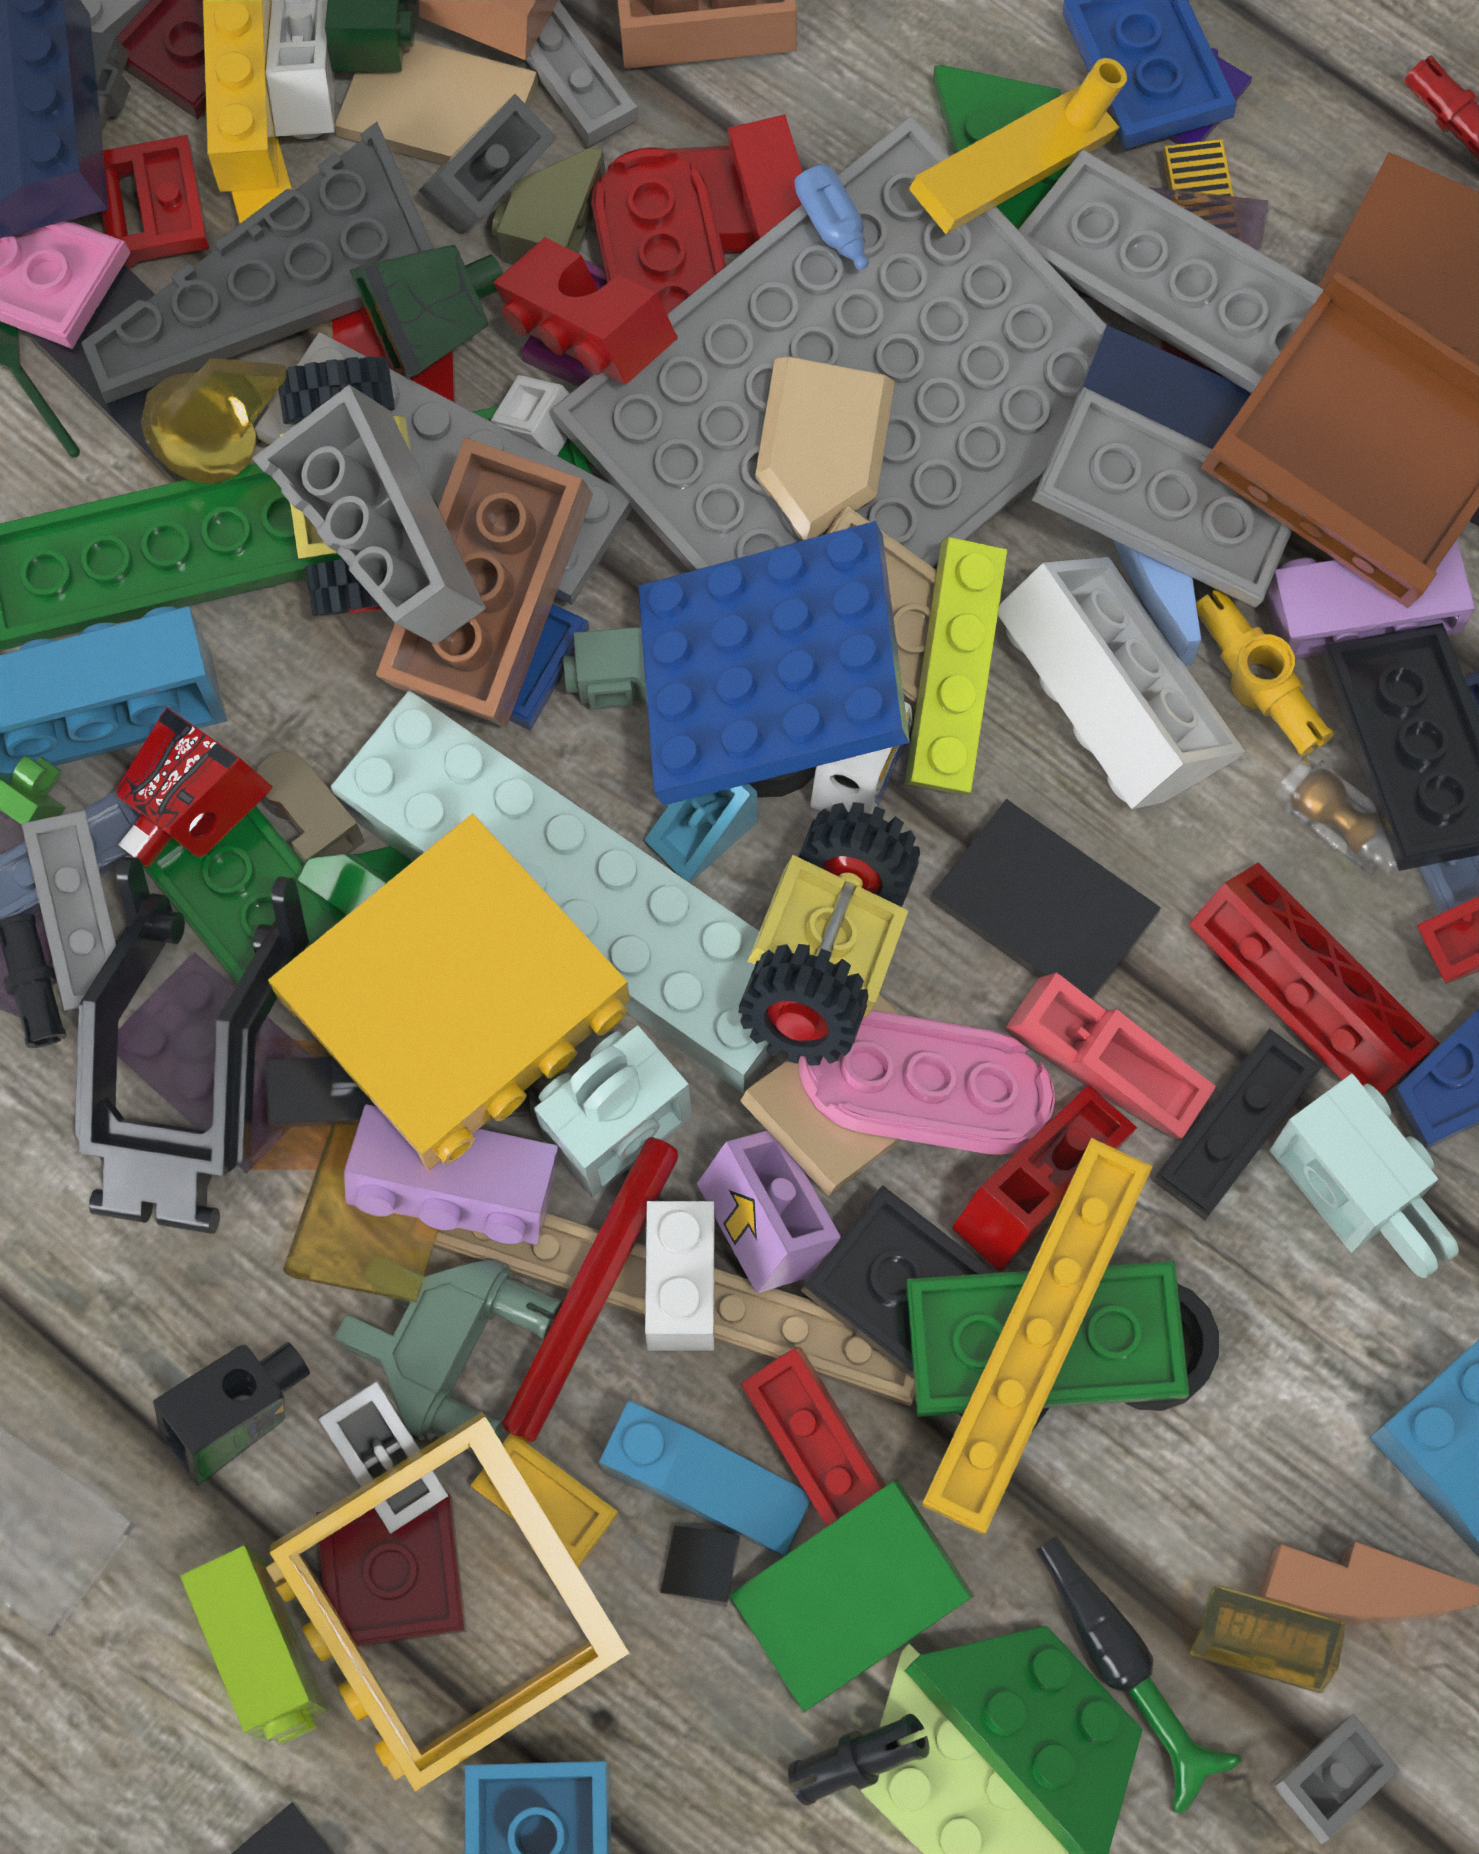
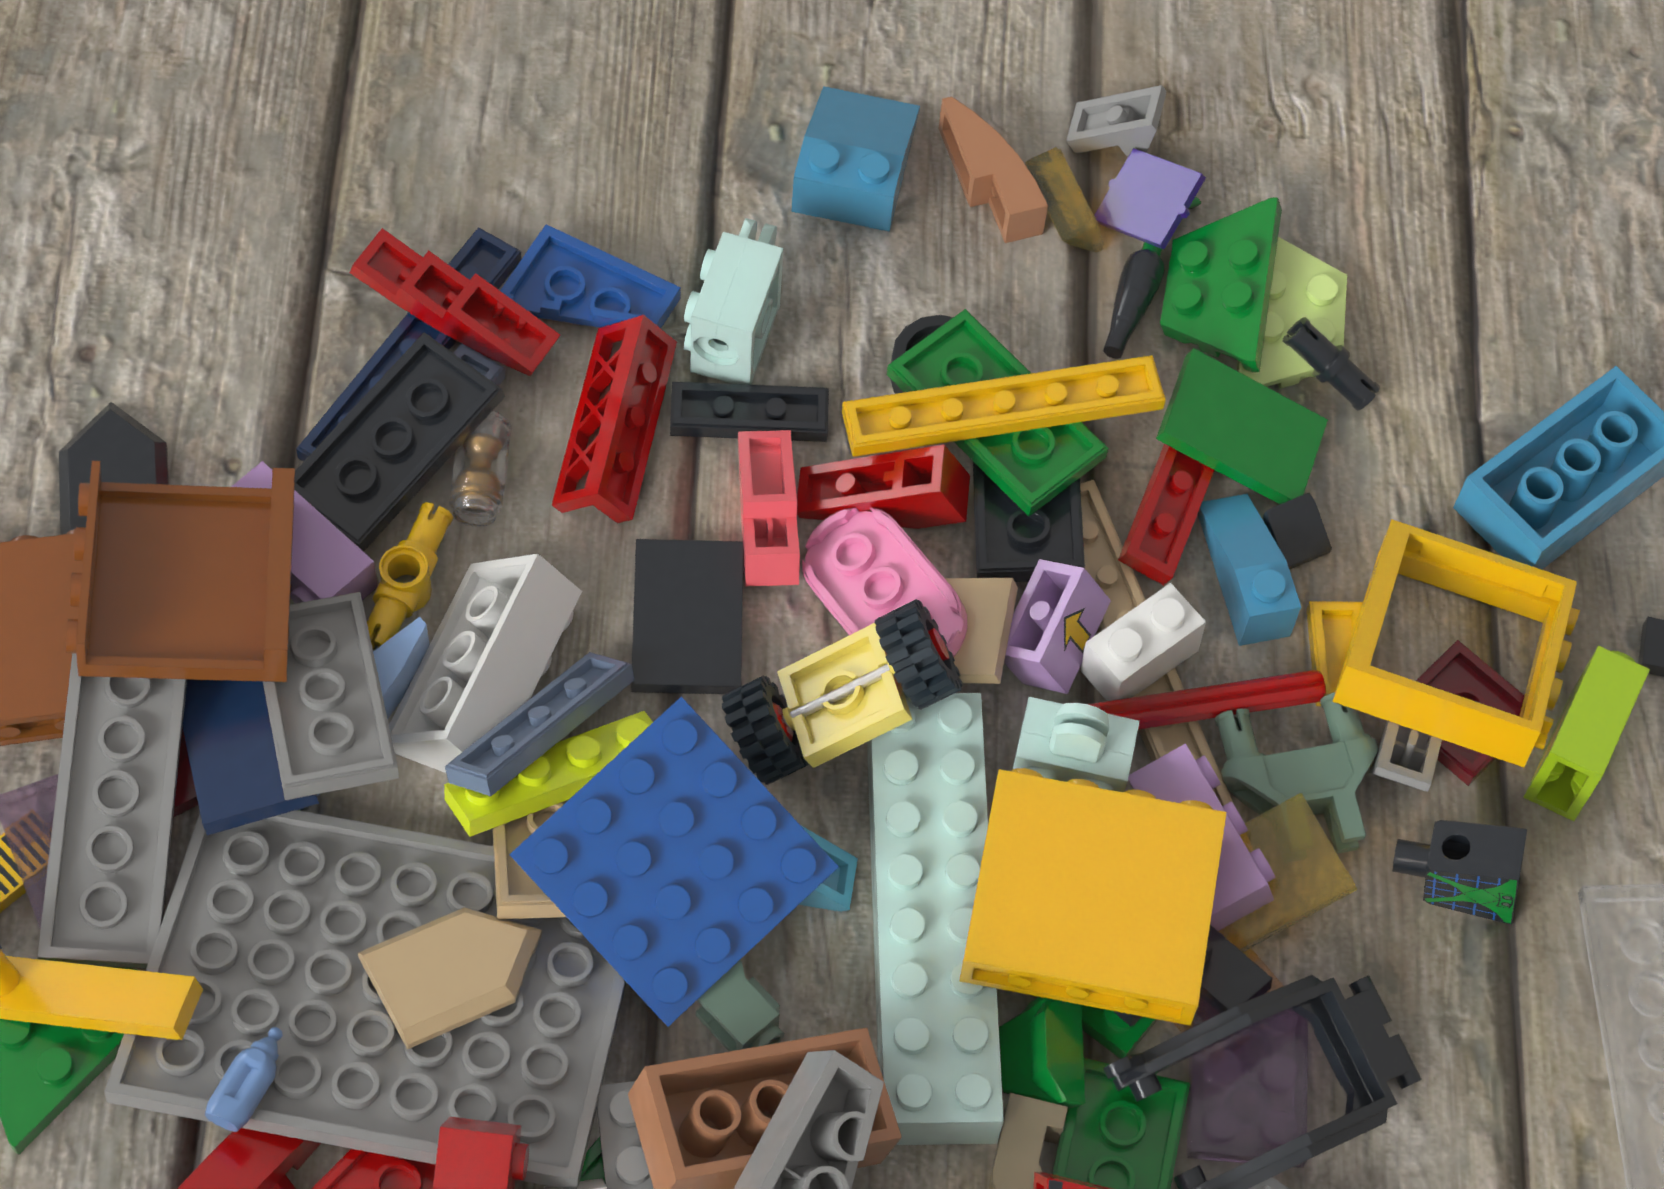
camera: 135 degrees left, 10 degrees down
none -> sand blue tile [445,652,635,796]
none -> piece [1092,148,1206,249]

